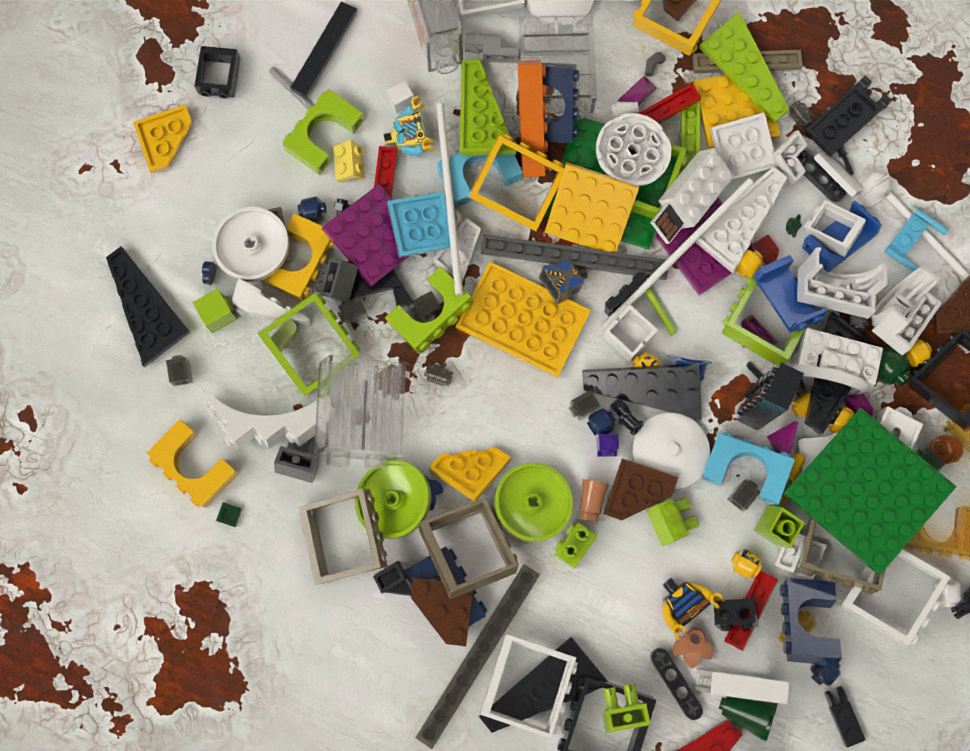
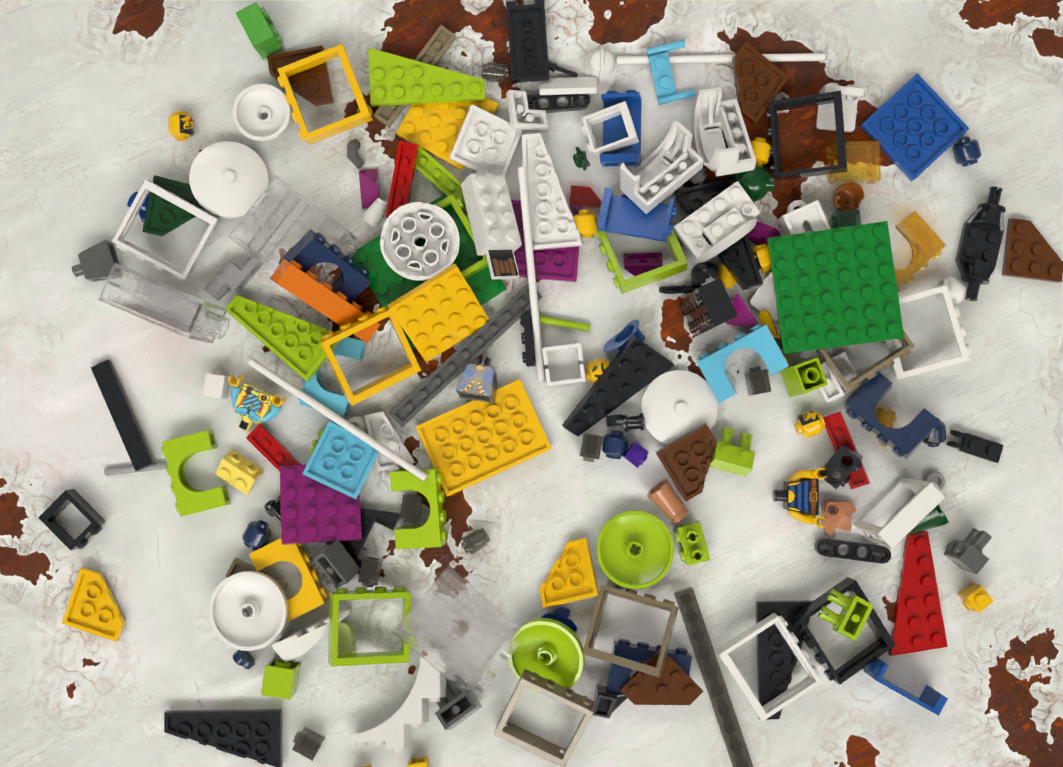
camera: 45 degrees left, 10 degrees up
none -> light grey tile [923,471,945,490]

